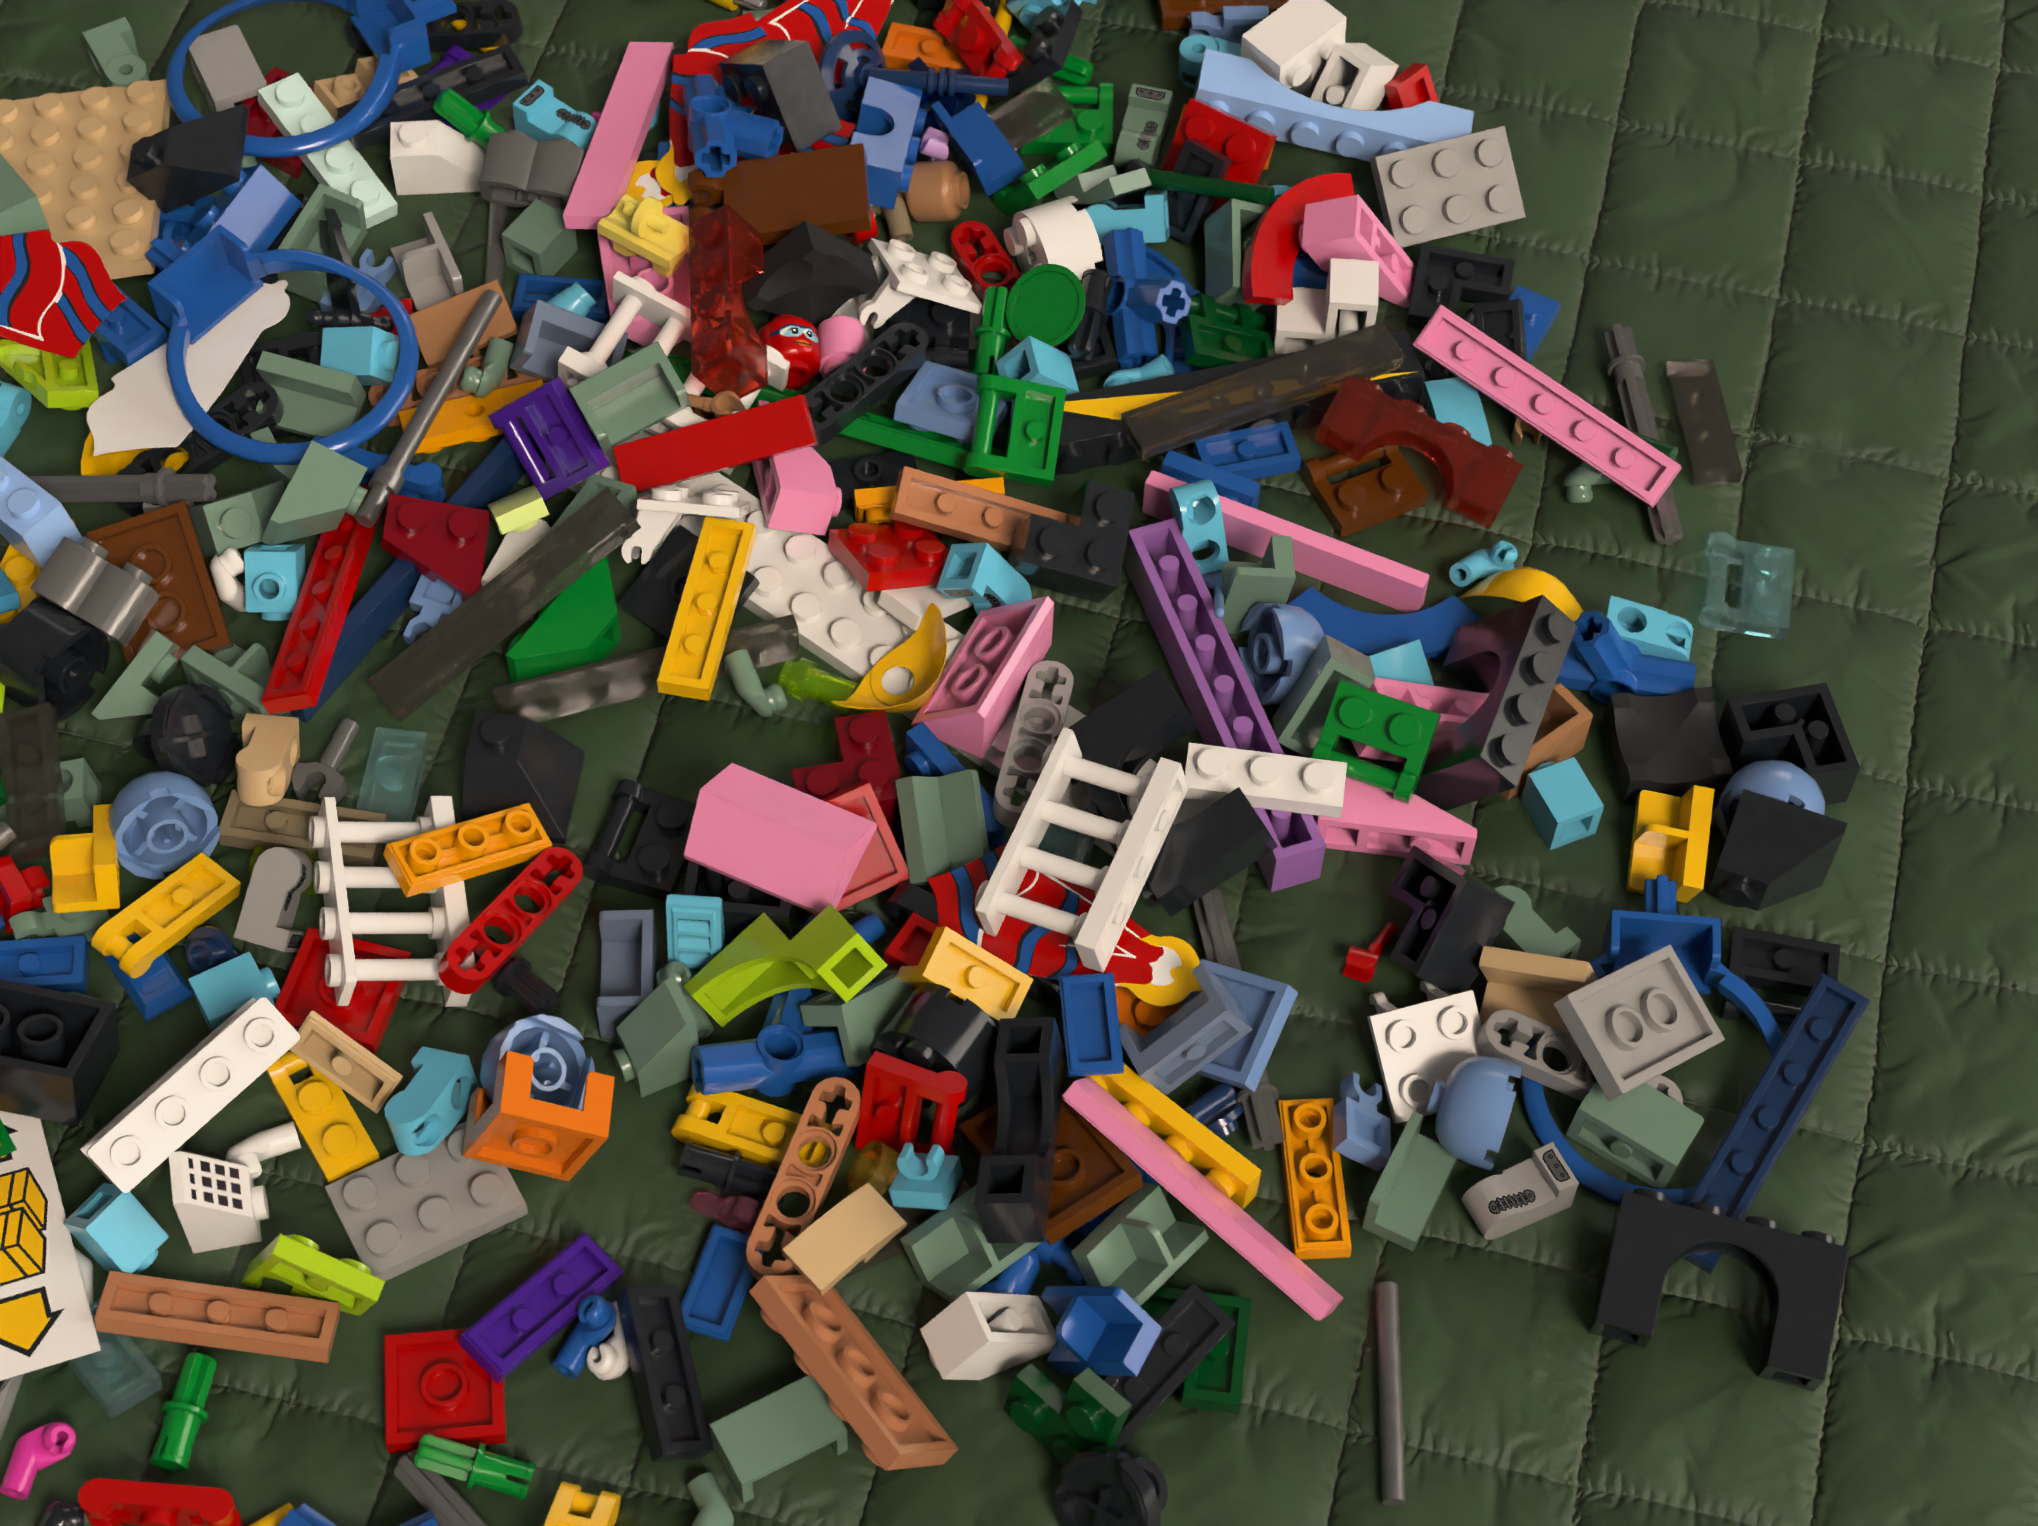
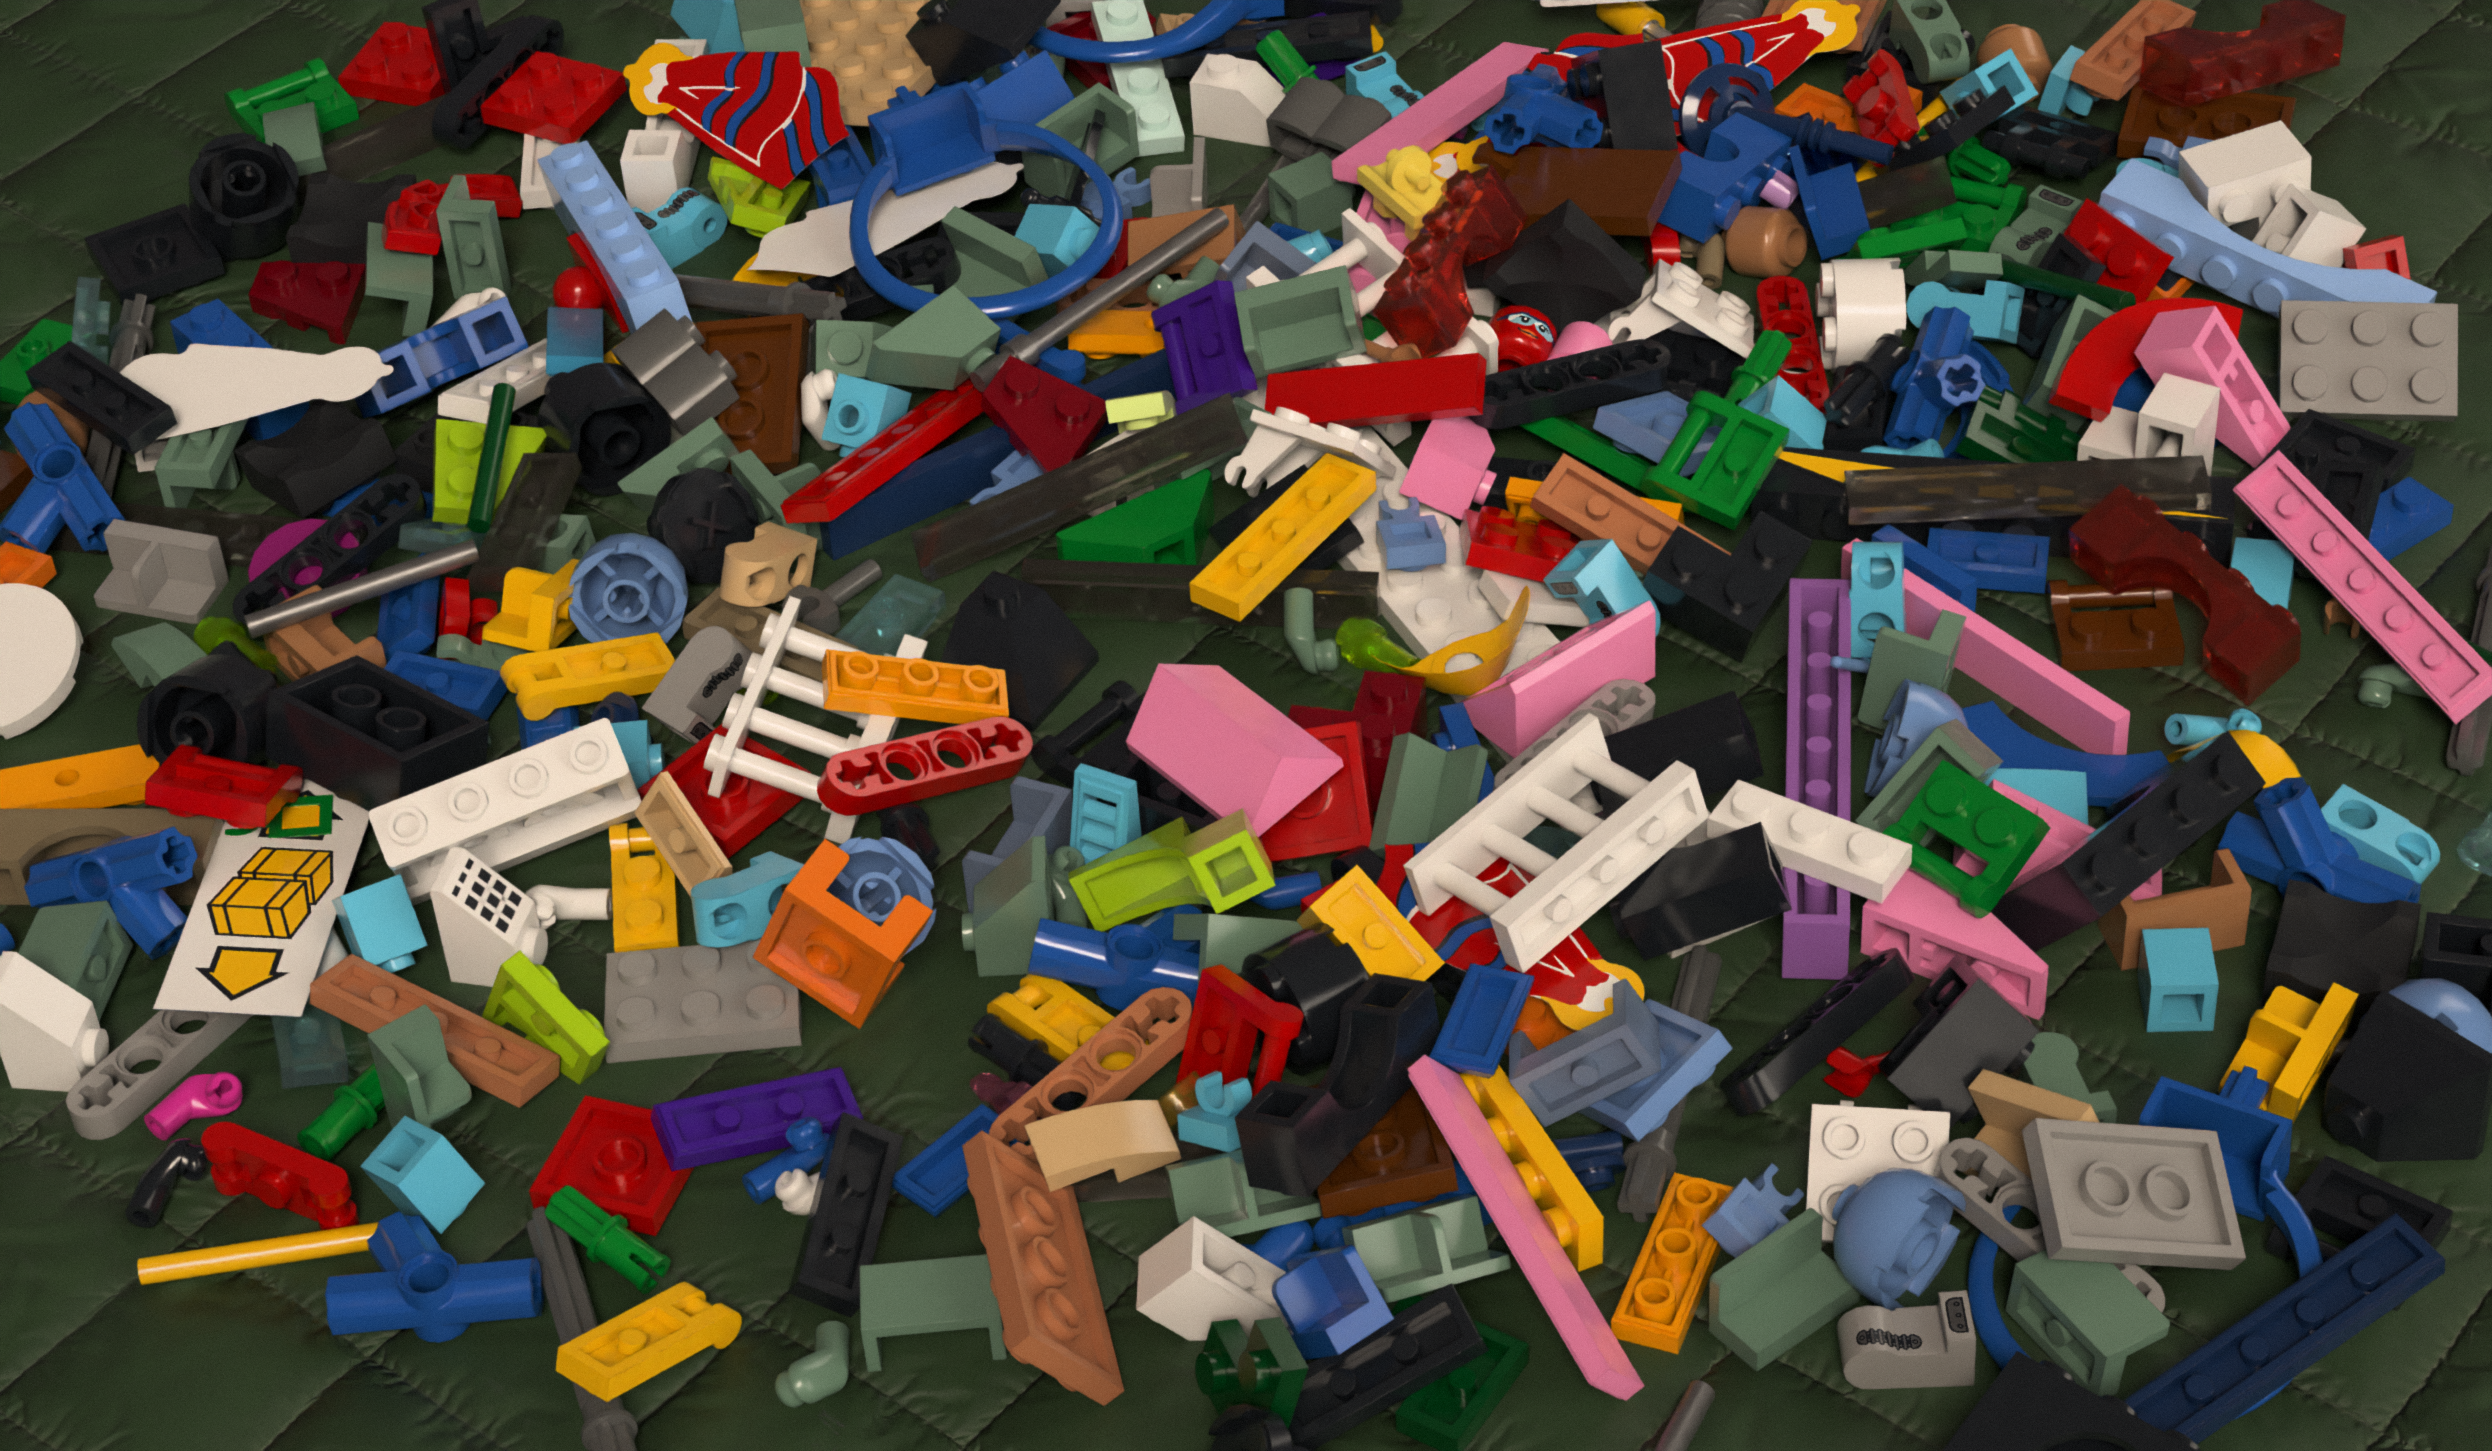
camera: 30 degrees right, 15 degrees down
green piece [1006,264,1085,347] -> none
none -> medium azure brick [360,1116,485,1234]
none -> sand green panel [367,1004,472,1129]
none -> medium blue plate [1376,497,1446,572]
none -> black beam [1719,948,1915,1116]
none -> black plate [1982,105,2120,179]

